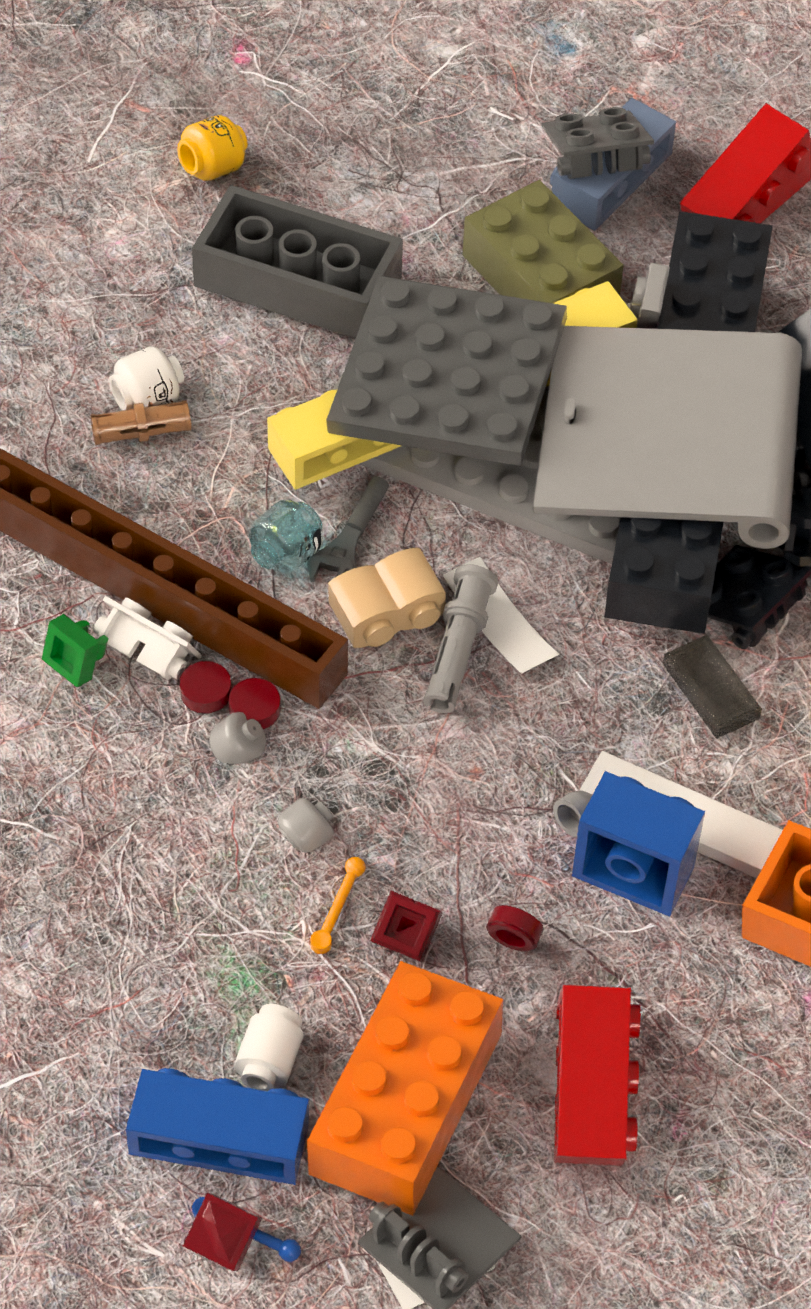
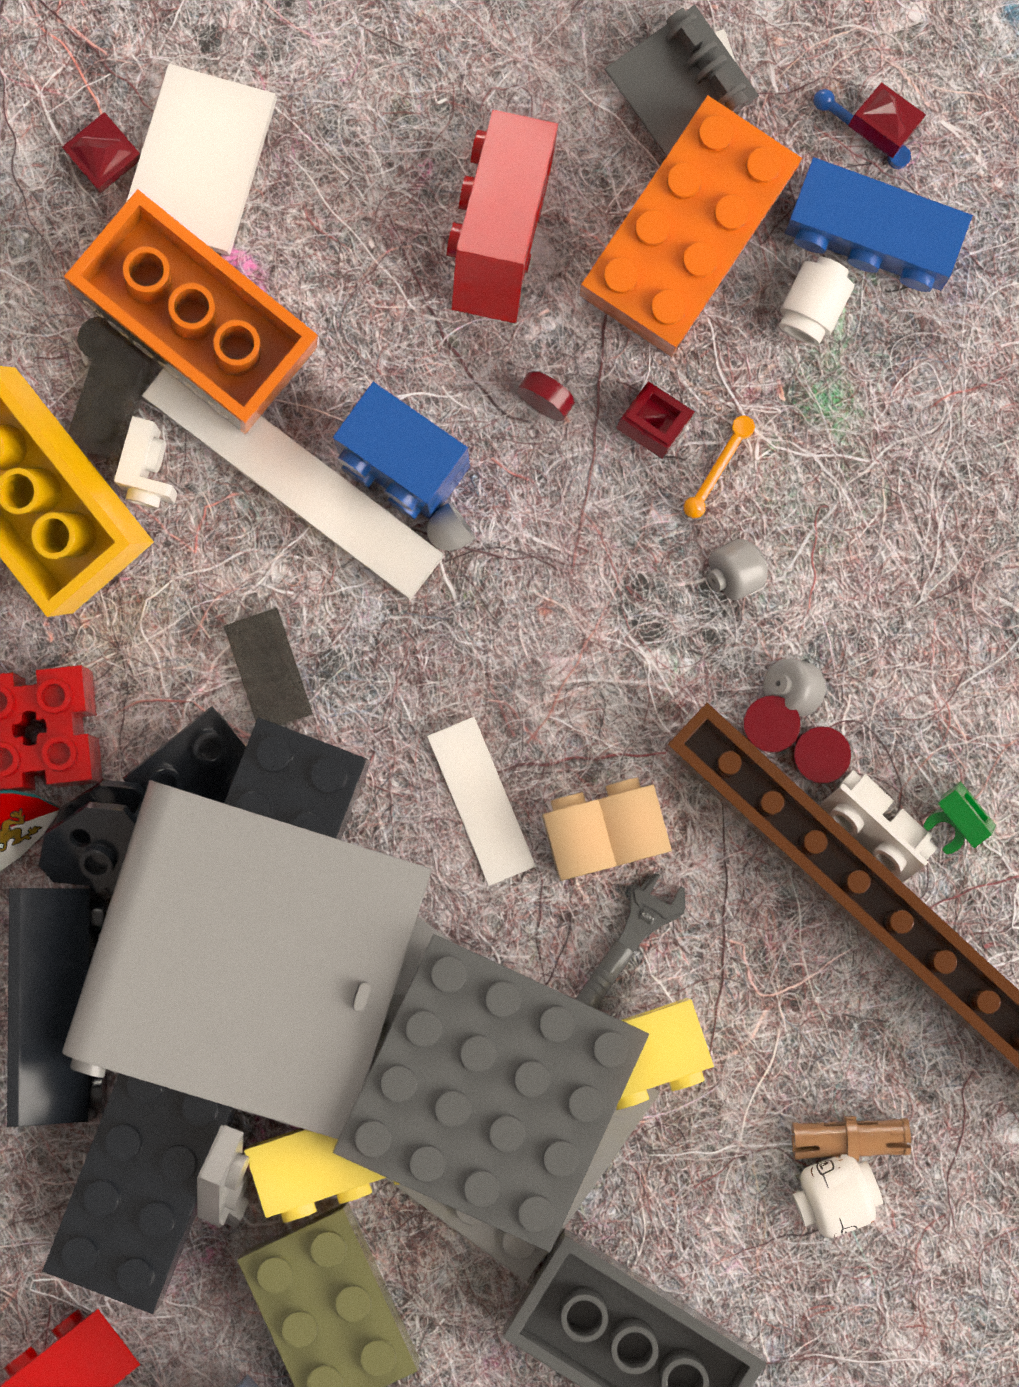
camera: 165 degrees left, 30 degrees up
clear light blue head [249,499,323,574] -> none
light grey pin [423,564,499,713] -> none

